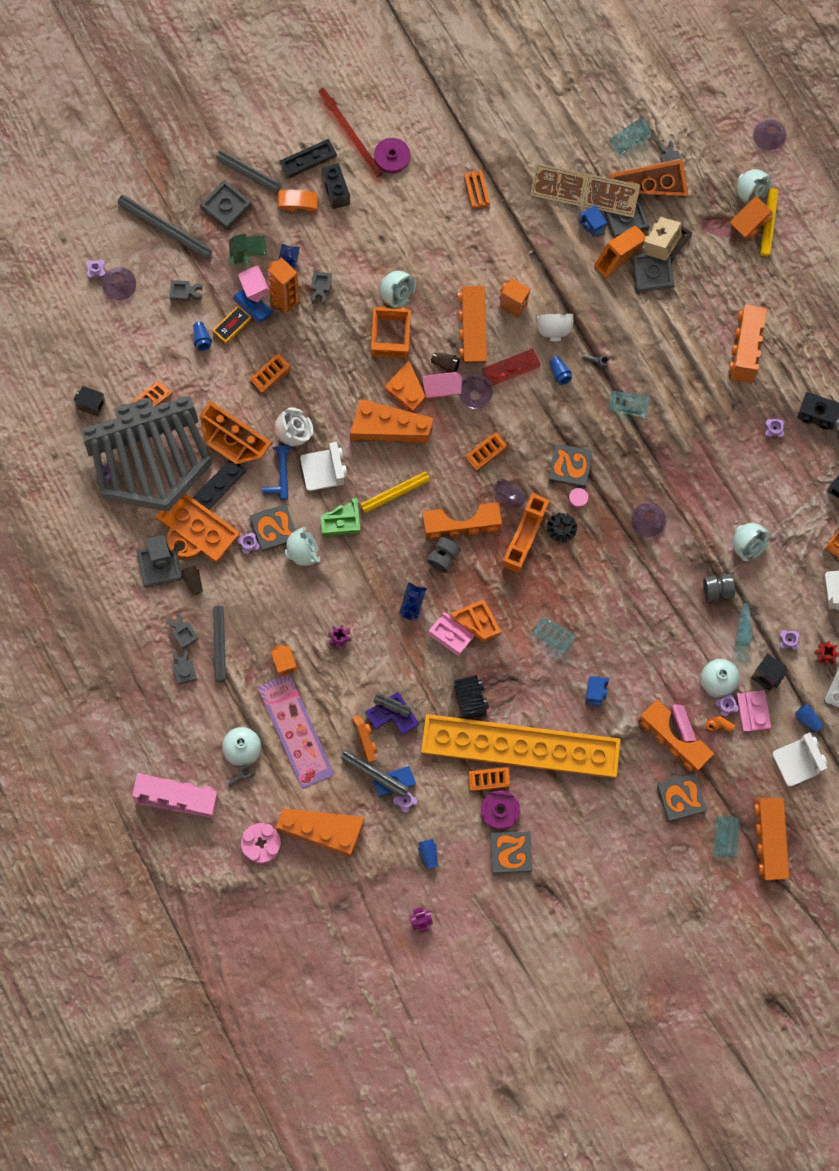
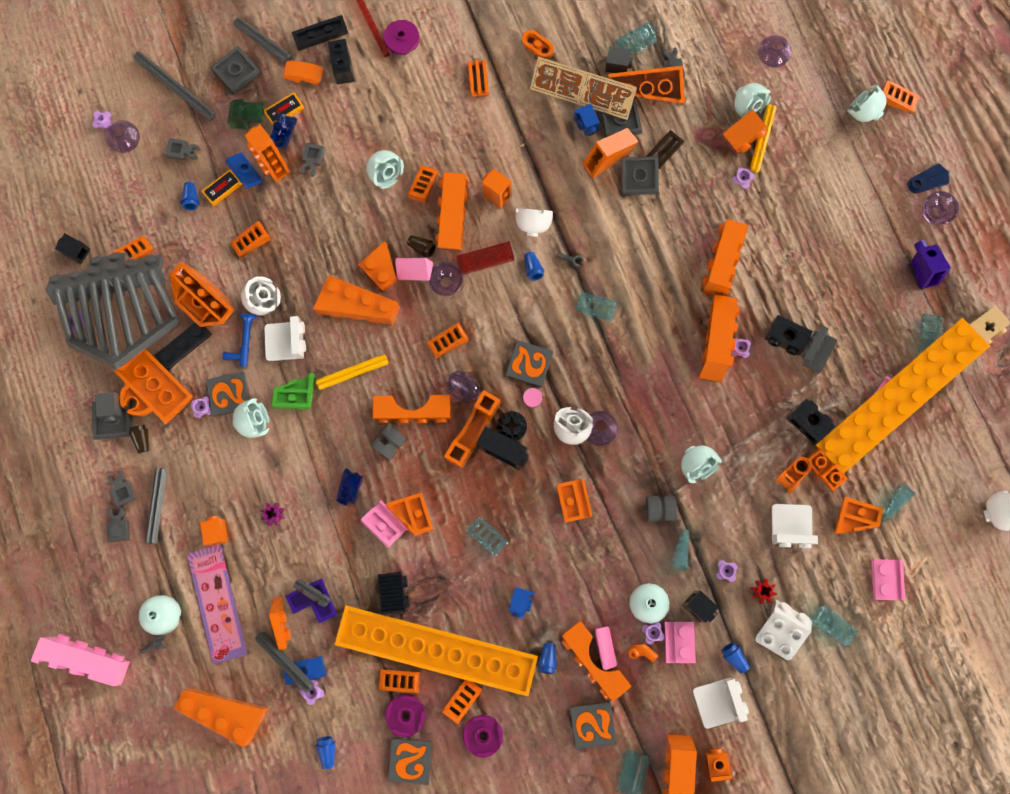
camera: 20 degrees right, 5 degrees up
bright pink slope [238,265,269,303] -> none
bright pink plate [241,823,281,864] -> none
orange window [371,306,411,358] -> none
tan brick [644,217,682,261] -> none
none -> tile [264,92,304,127]
none -> orange slope [408,165,439,204]
none -> orange slope [442,680,483,724]
none -> magenta plate [463,715,503,757]
none -> black window [476,426,529,470]
none -> orange plate [522,30,554,60]
none -> blue cone [537,643,557,674]
none -> white cylinder [554,407,593,445]
none -> orange plate [556,478,593,523]
none -> dark grey brick [605,46,633,73]
none -> orange wedge [699,294,740,382]
none -> orange brick [704,748,732,782]
none -> lavender plate [732,168,754,189]

